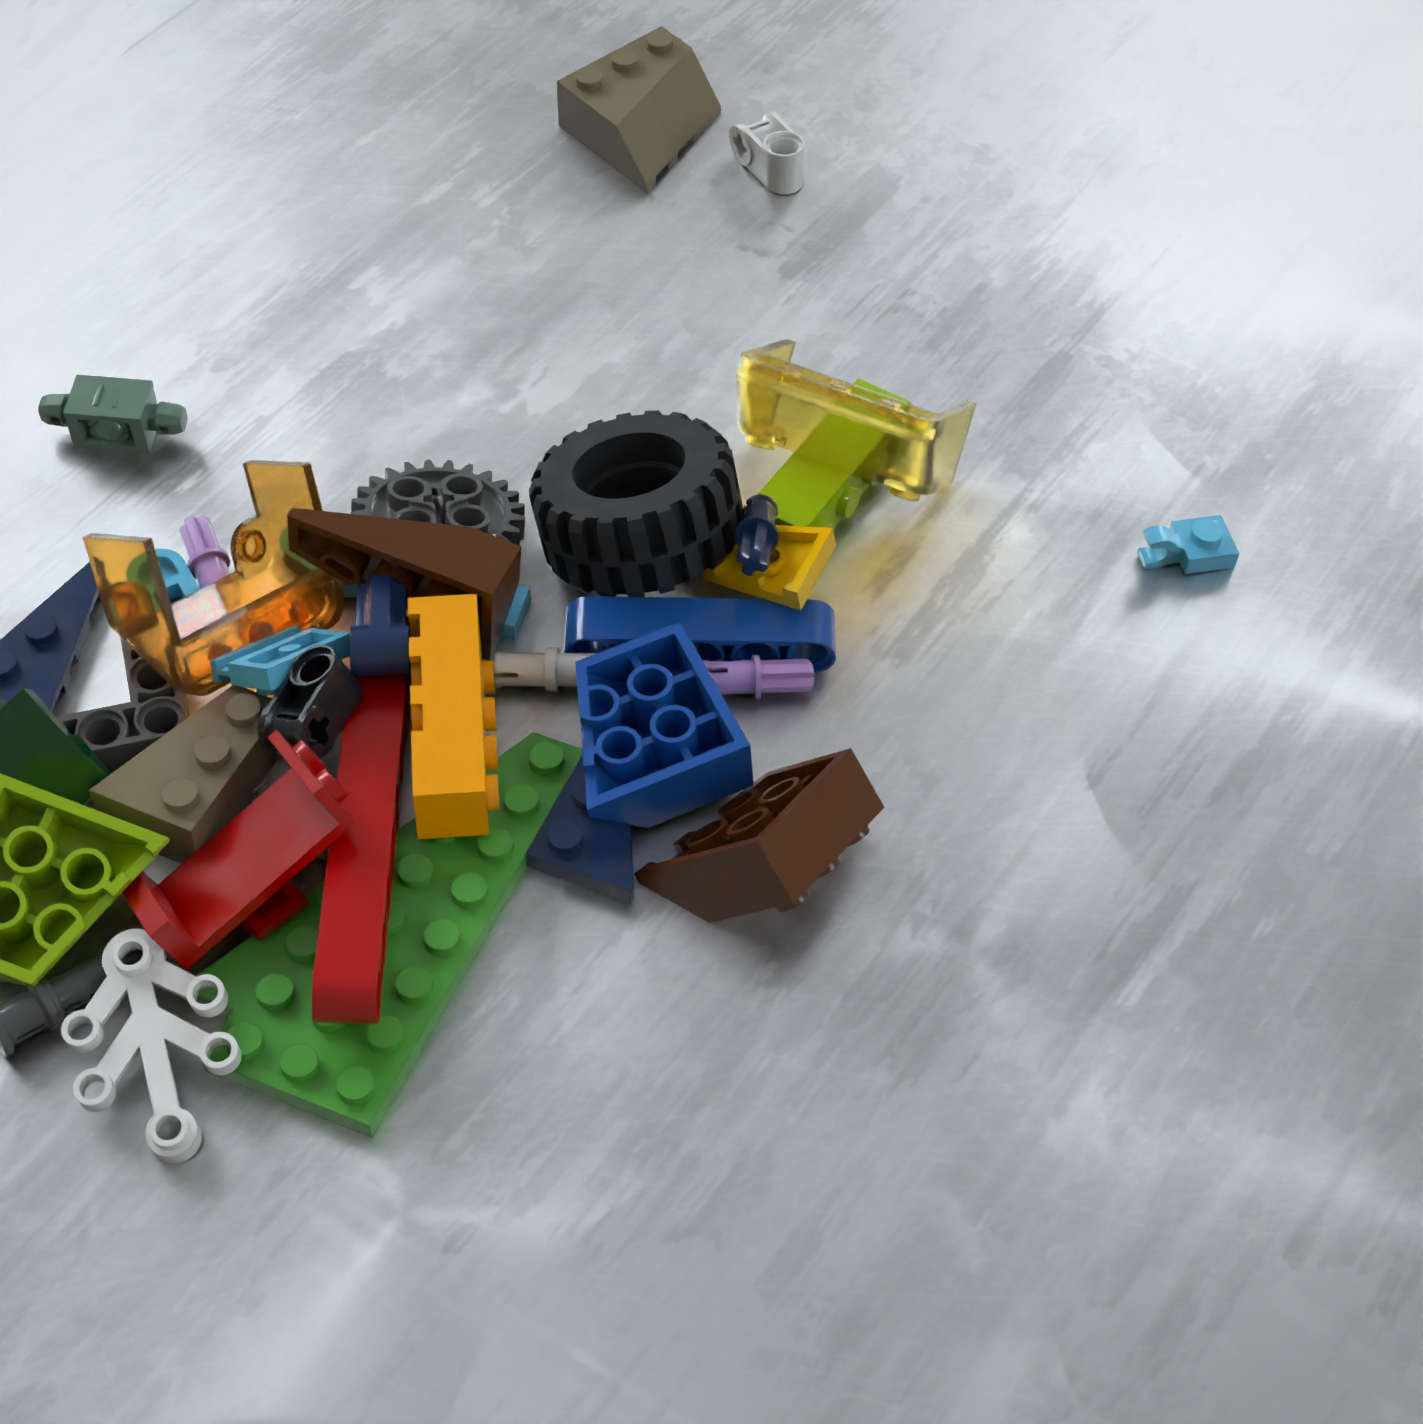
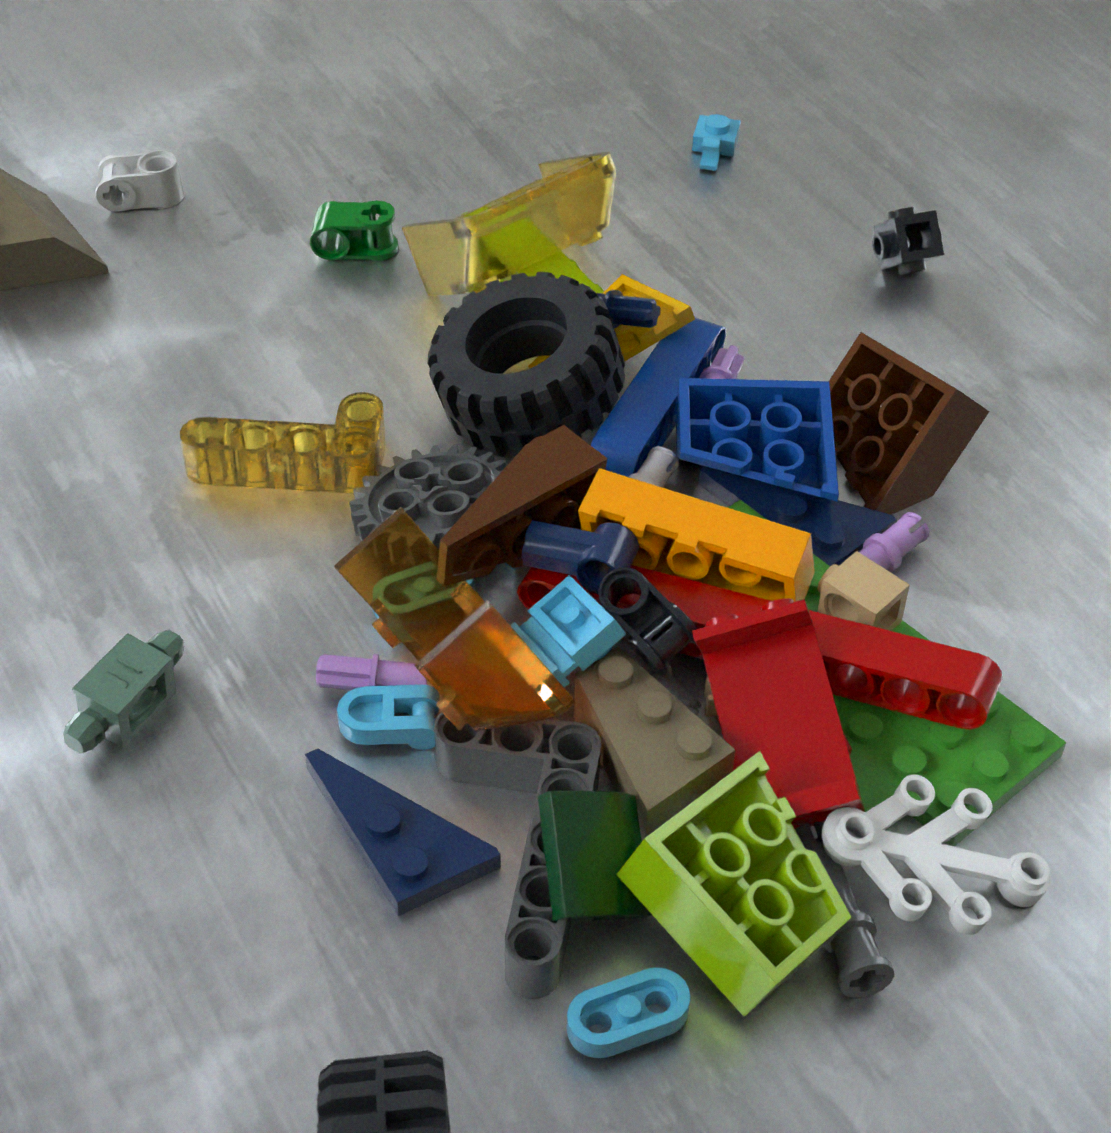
camera: 65 degrees left, 5 degrees down
none -> clear yellow beam [180,392,386,494]
none -> green piece [310,200,399,261]
none -> tan brick [817,551,910,631]
none -> lavender pin [859,512,929,573]
none -> black brick [872,207,944,275]

